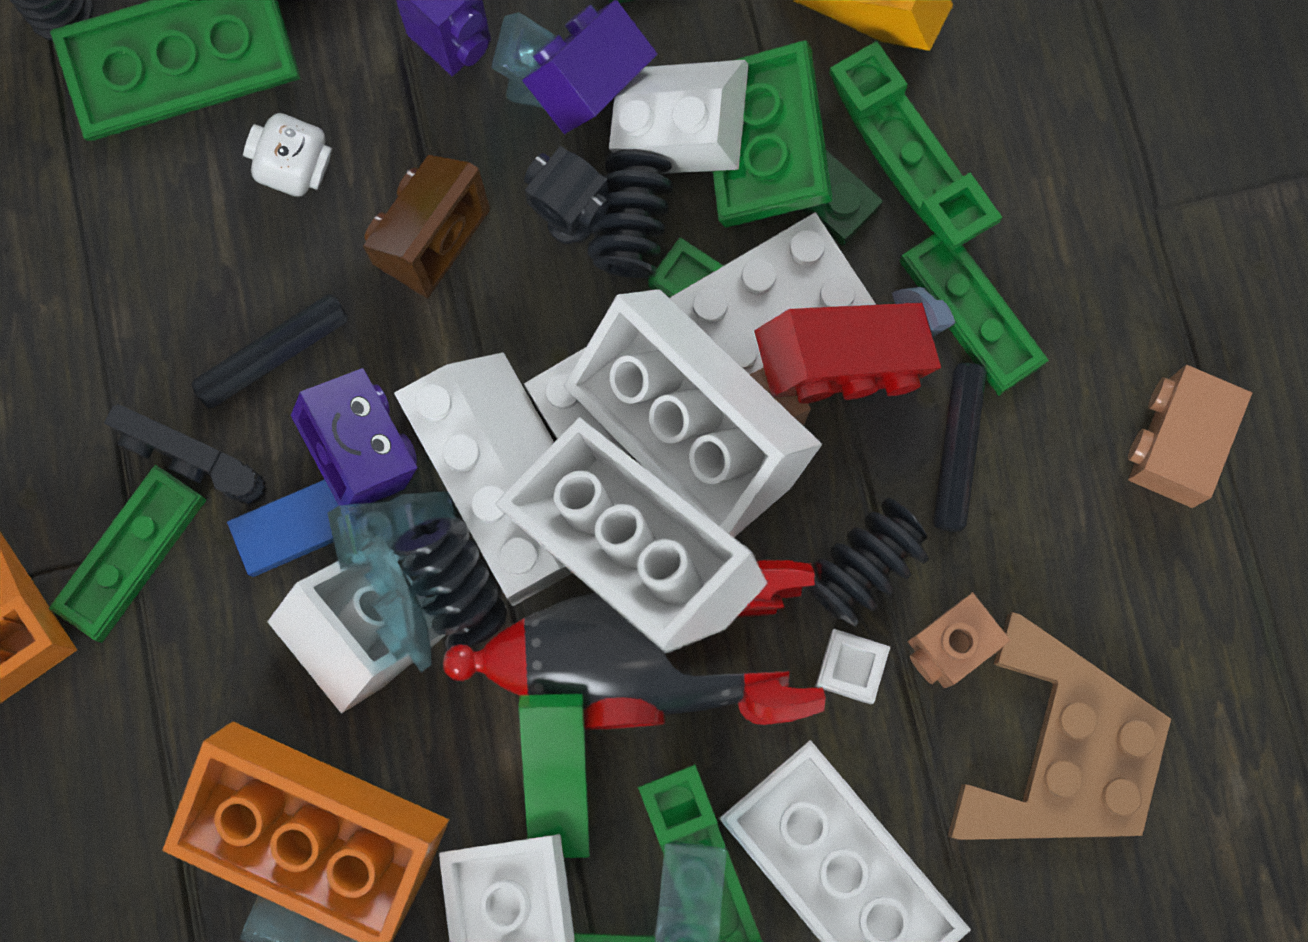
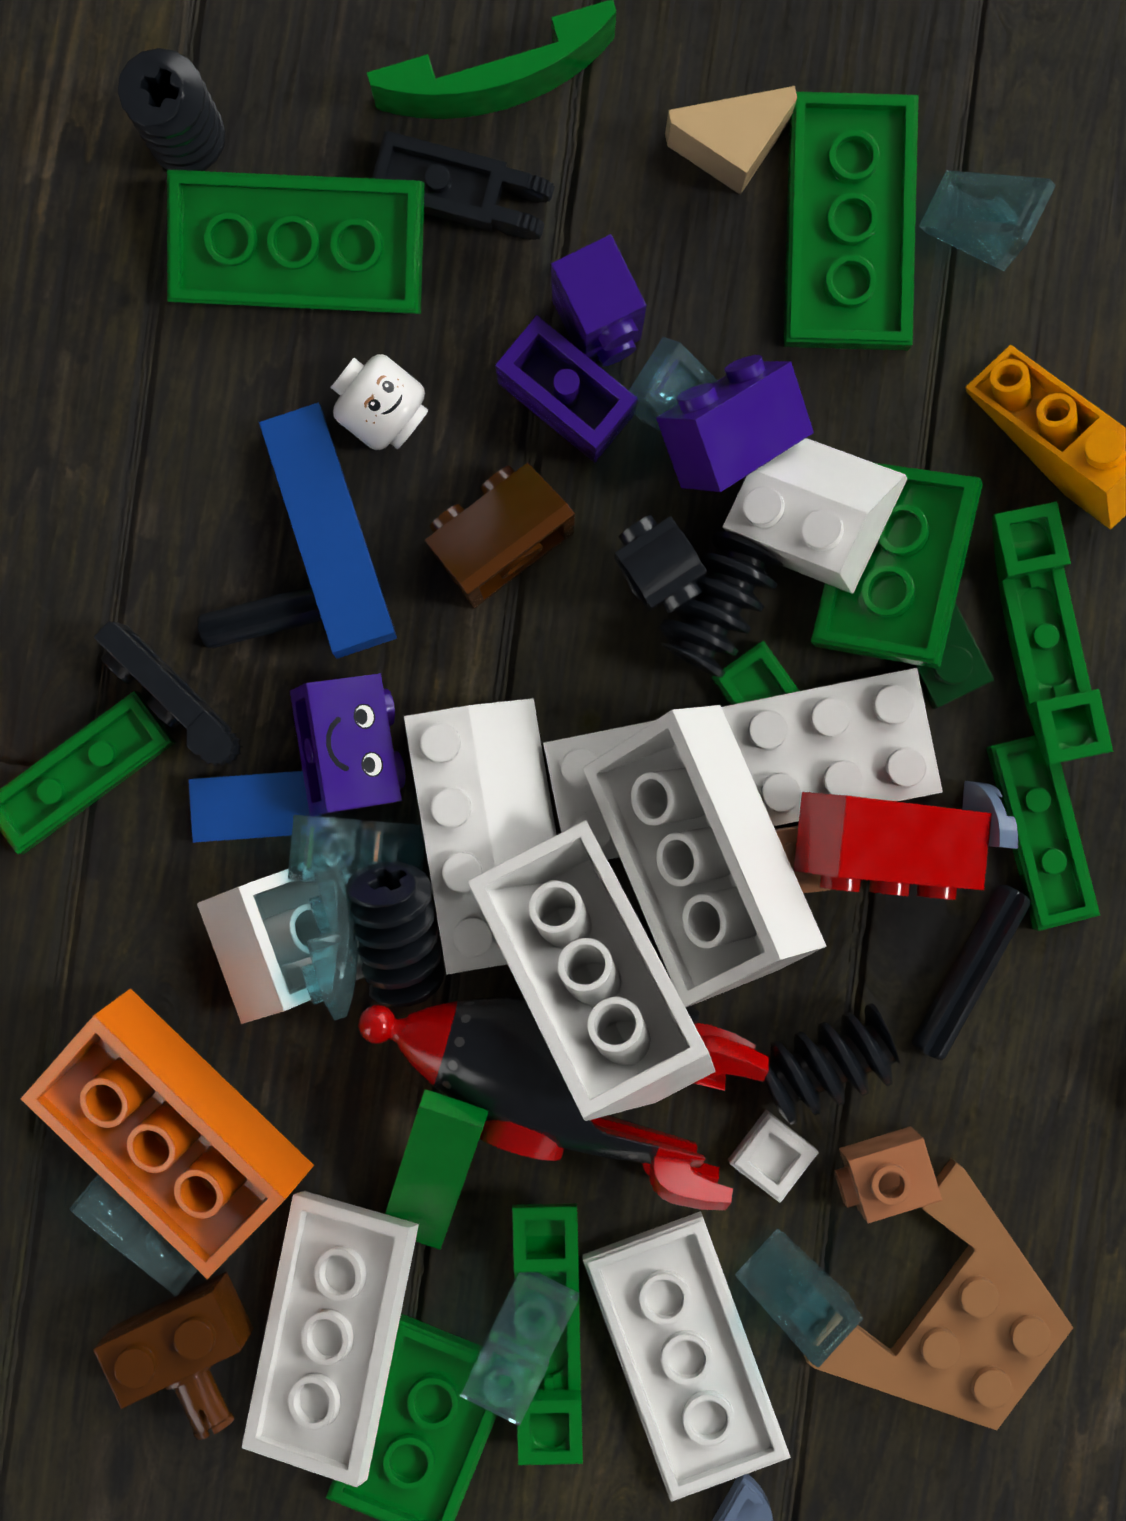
camera: 20 degrees right, 10 degrees up
none -> blue tile [259,402,397,659]
none -> dark purple brick [495,315,638,463]
none -> clear light blue slope [735,1228,863,1368]

